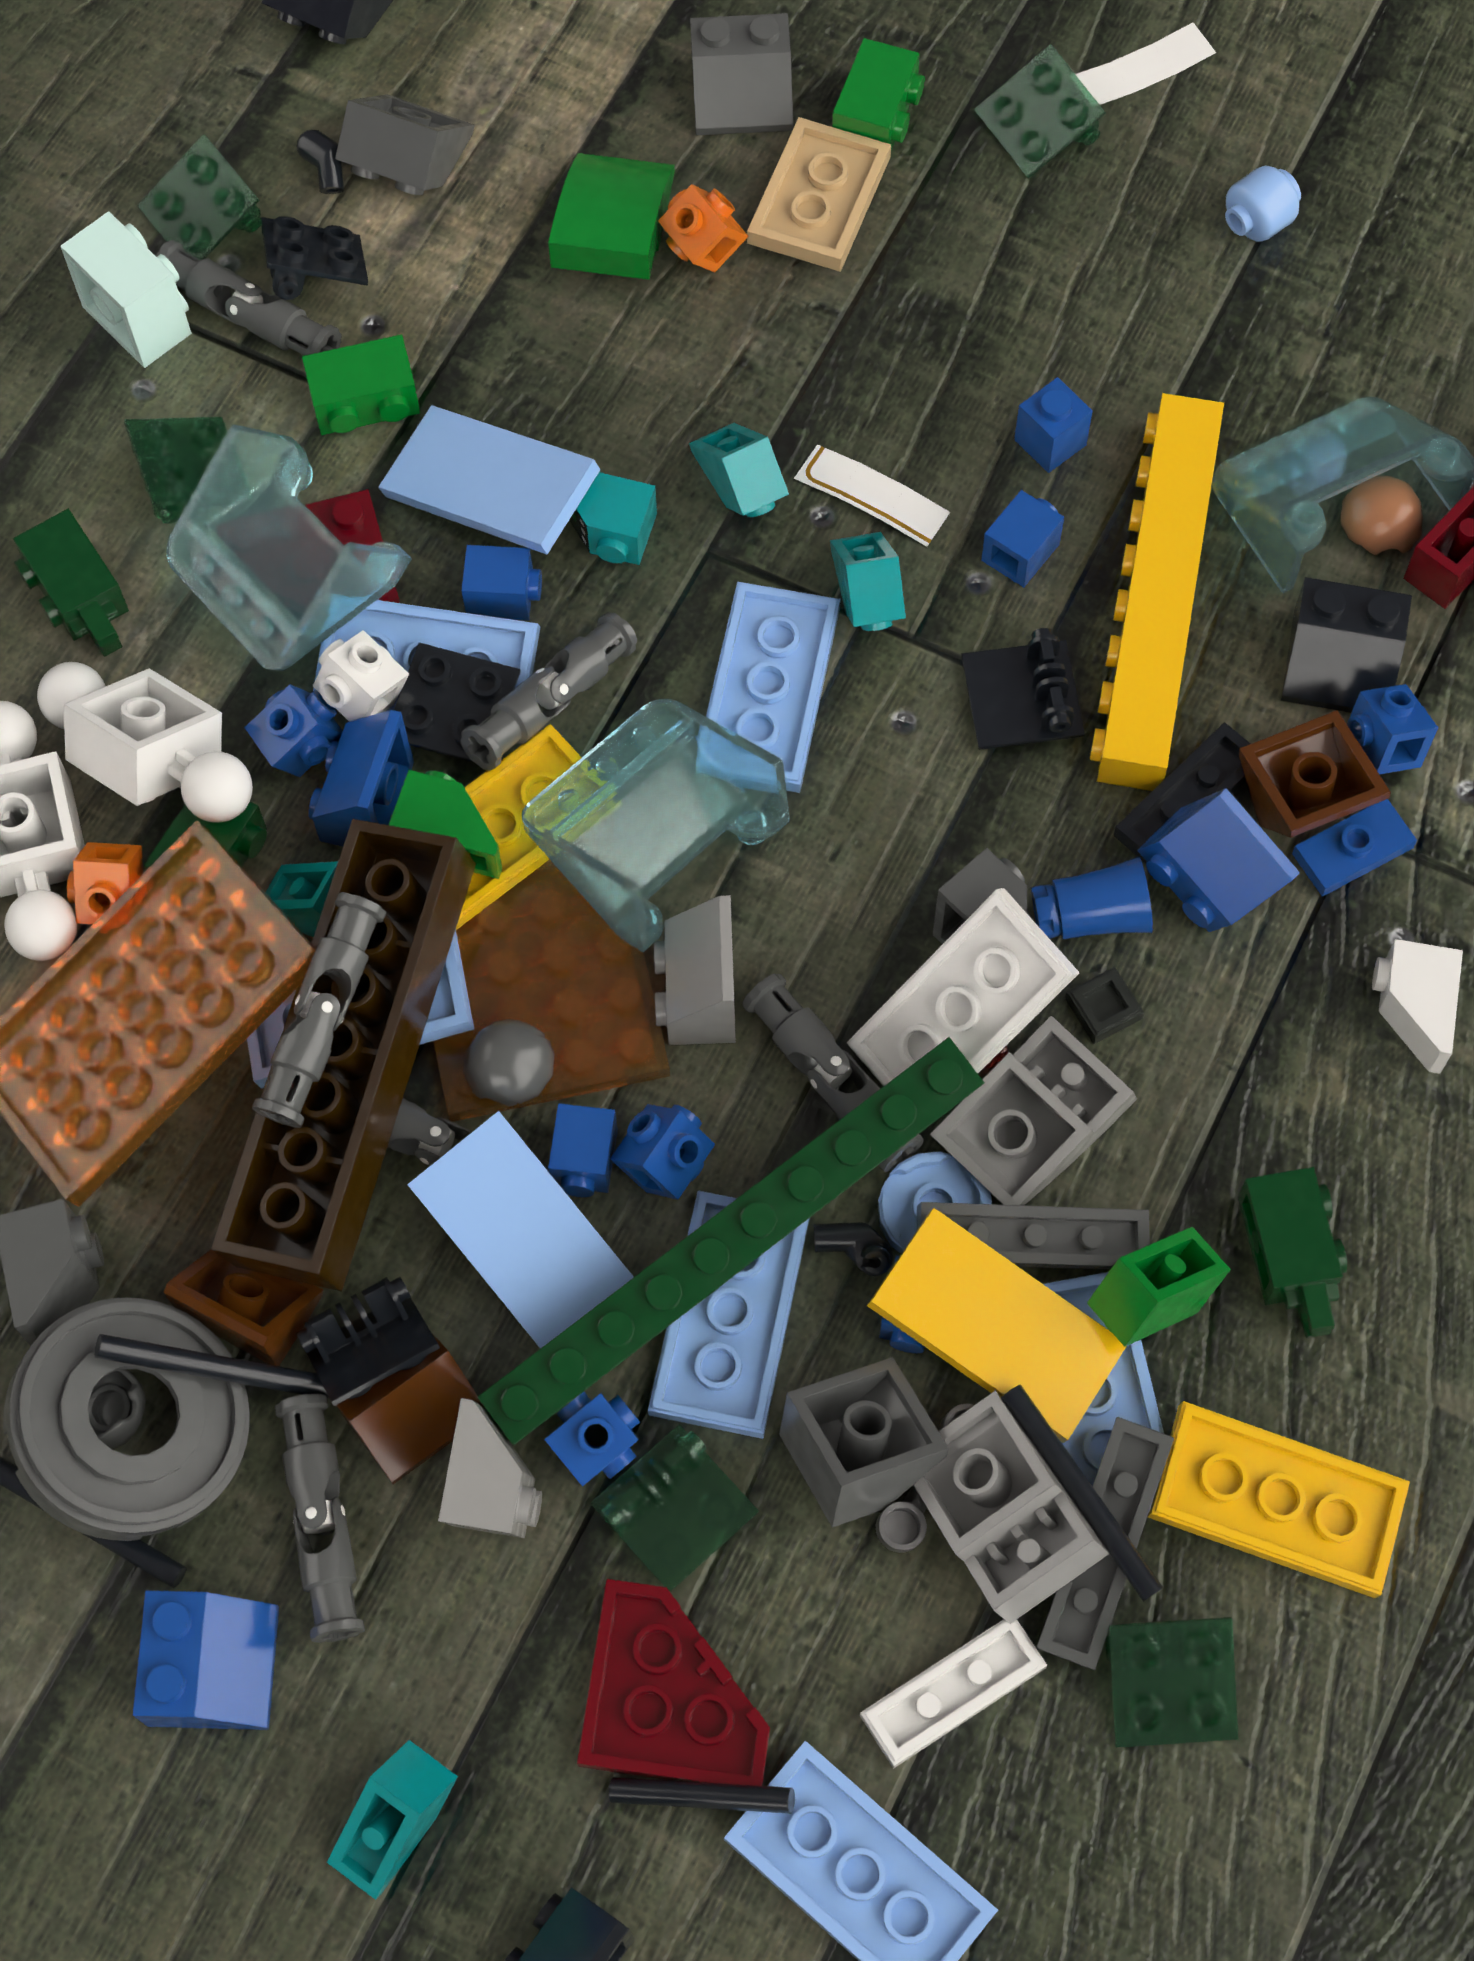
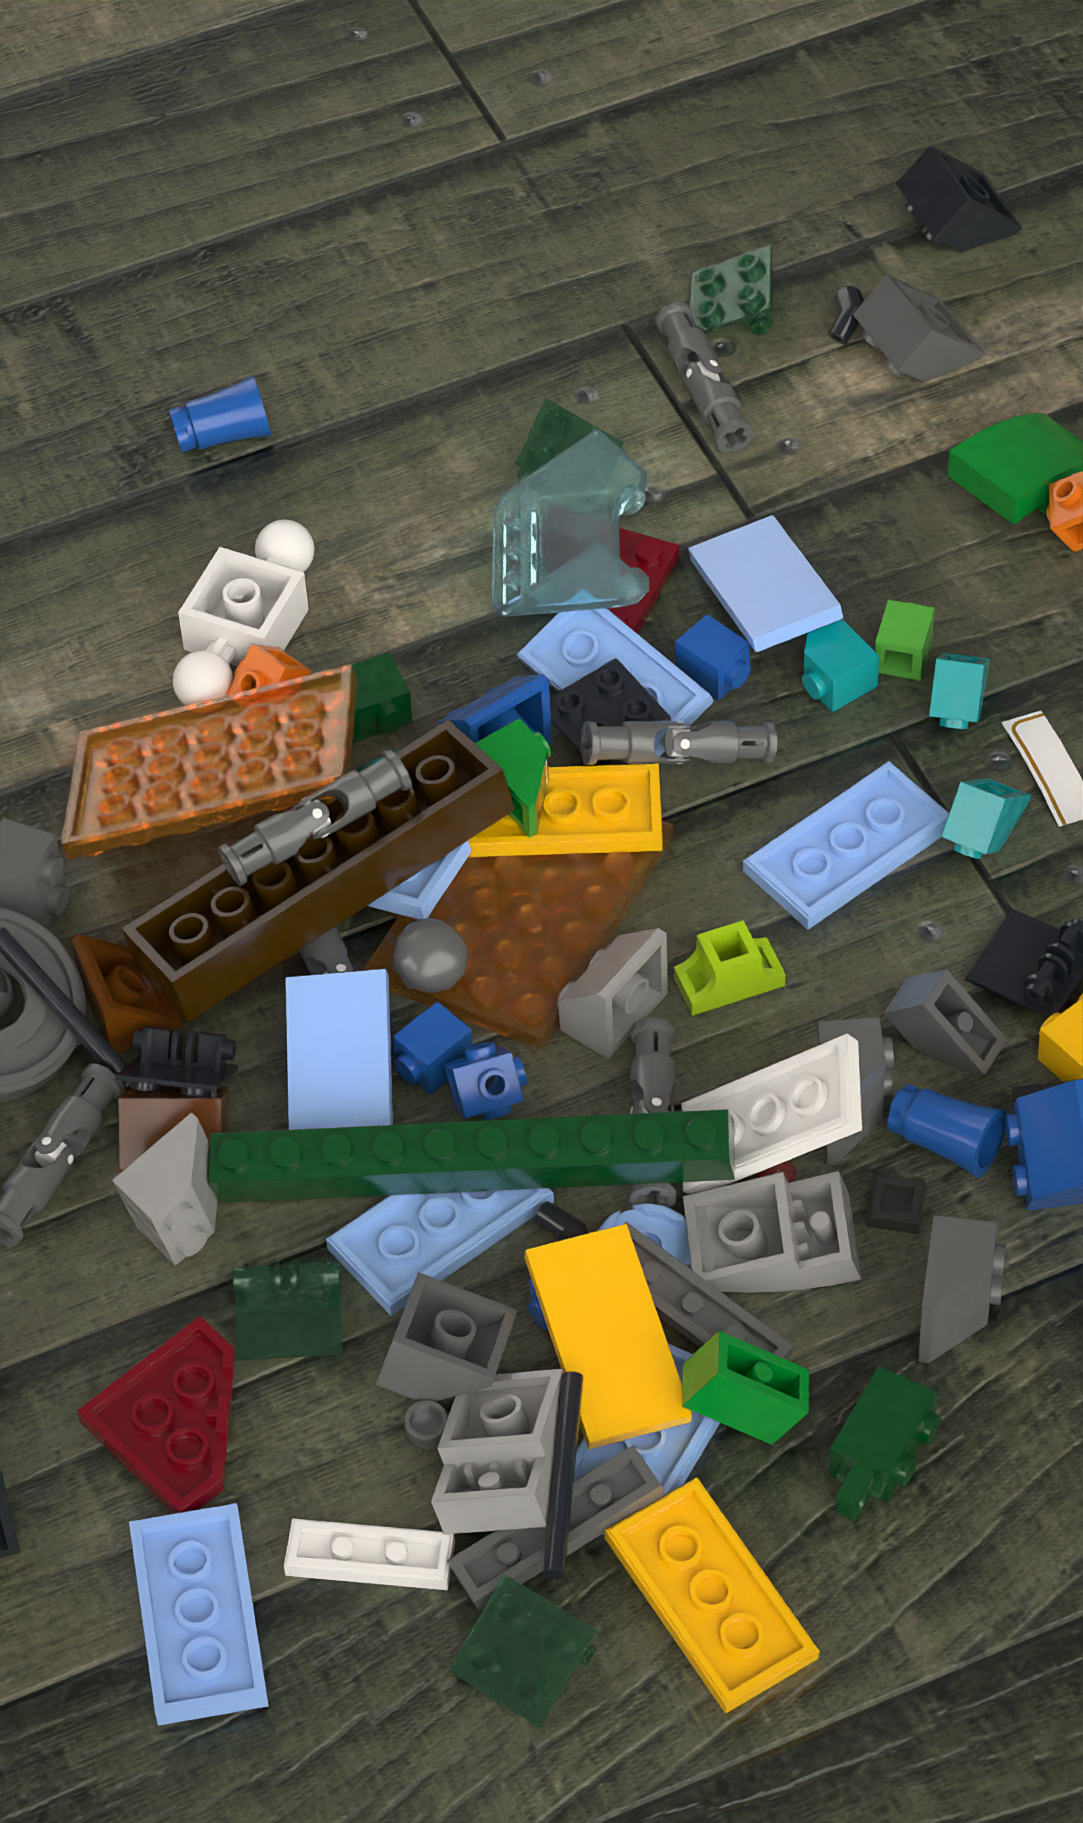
camera: 40 degrees right, 15 degrees down
dark green hinge [13,508,129,657] -> none
white brick [37,662,253,823] -> none
light aqua brick [60,211,192,368] -> none
blue brick [244,684,343,777] -> none
black hinge [261,216,369,300] -> none
green brick [302,334,420,435] -> none
white brick [313,630,409,722] -> none
clear light blue windscreen [522,699,790,952] -> none
blue brick [544,1391,640,1487] -> none
black bar [609,1777,795,1814] -> none
none -> lime brick [674,920,786,1016]
none -> bright green brick [875,600,935,681]
none -> dark grey slope [883,969,1007,1077]
none -> dark grey slope [918,1215,1006,1363]

